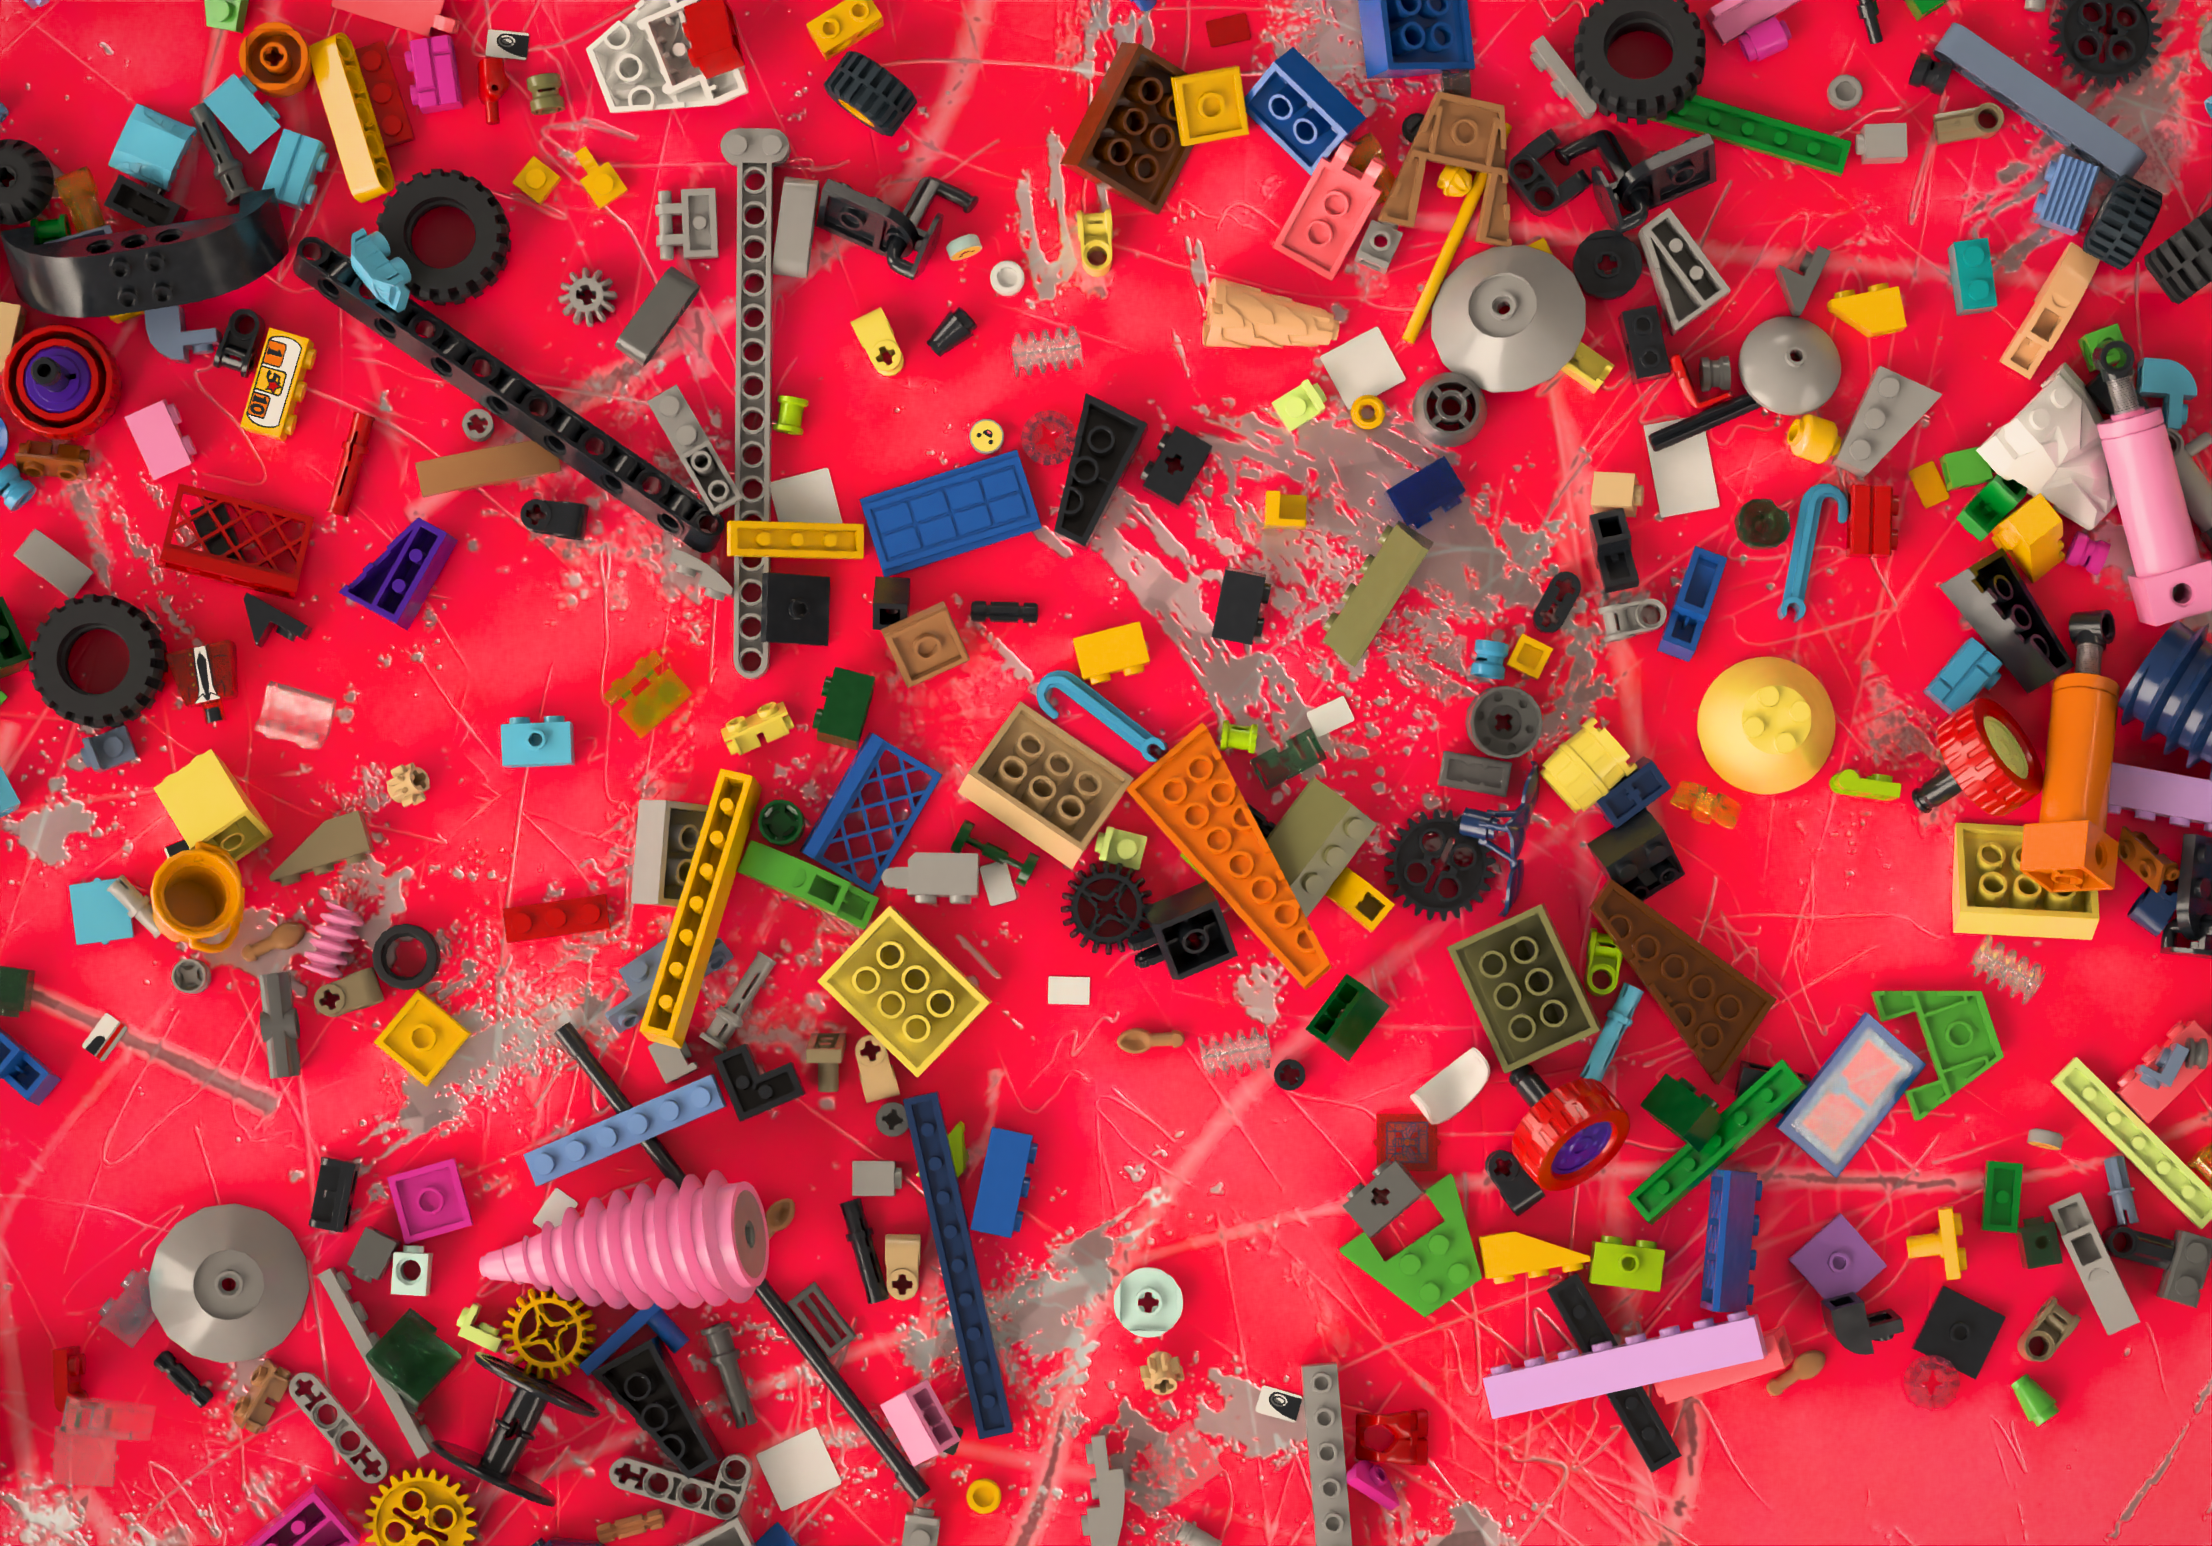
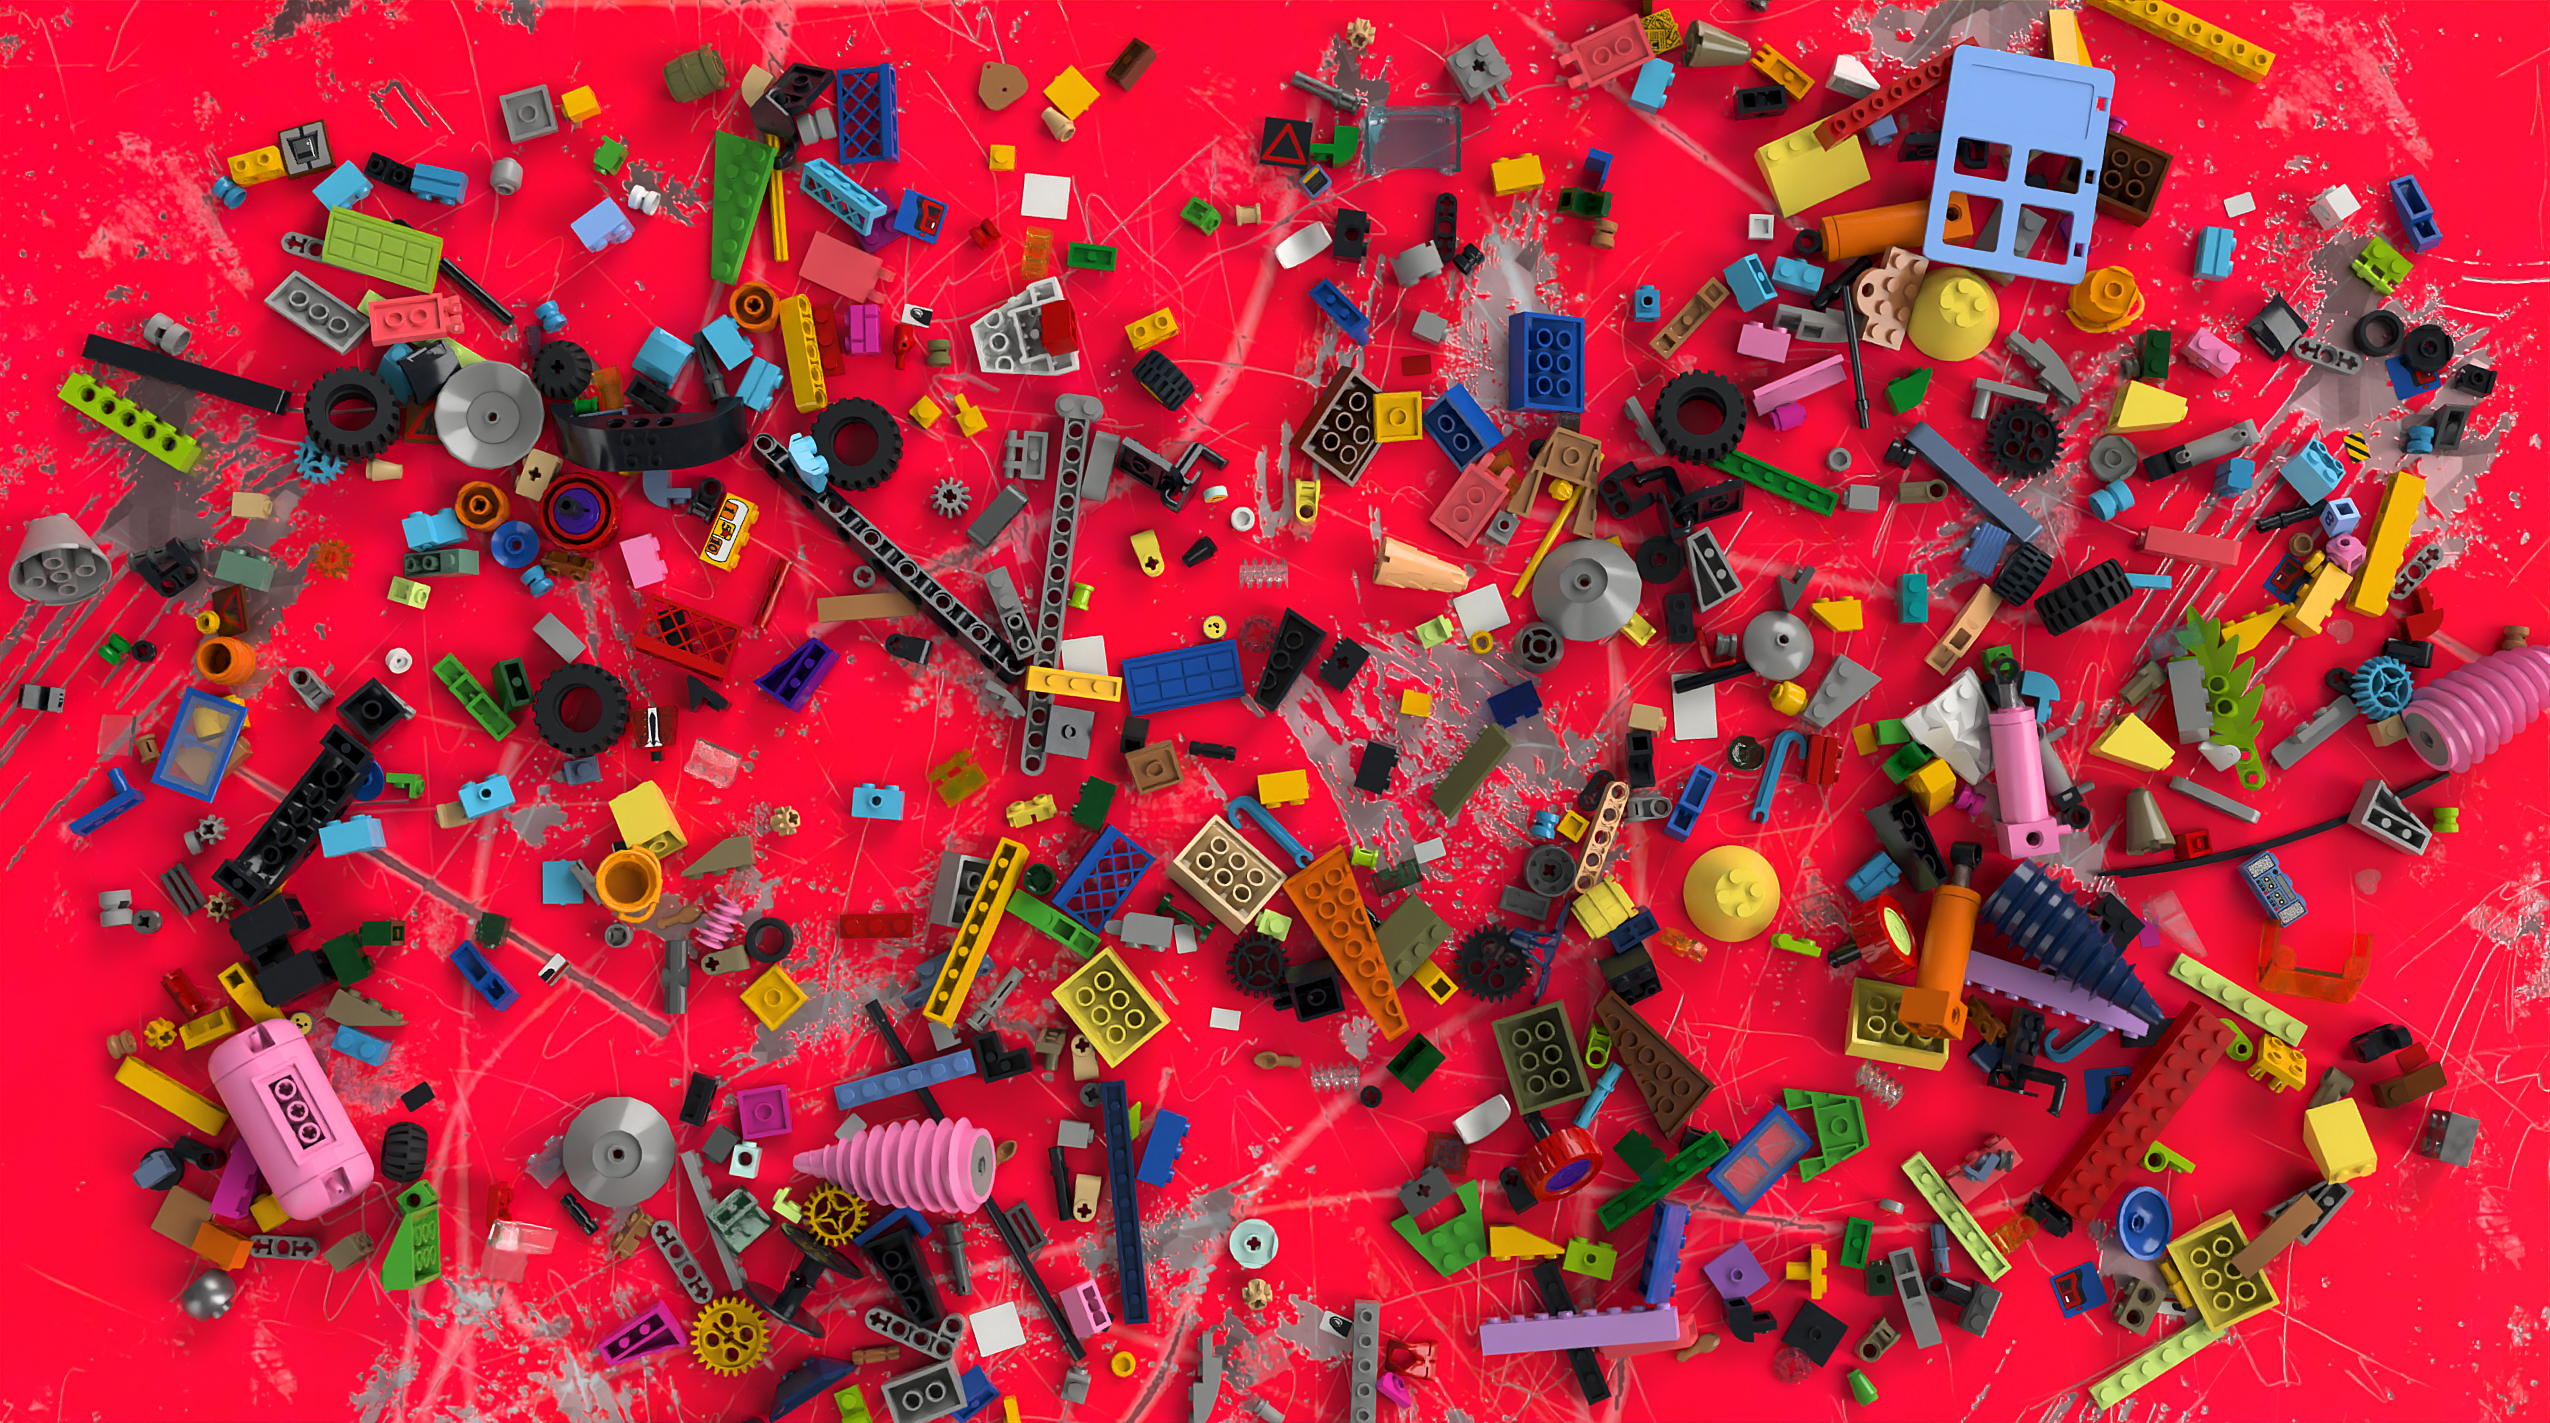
camera: 10 degrees right, 0 degrees up
none -> light nougat beam [1572,780,1629,894]

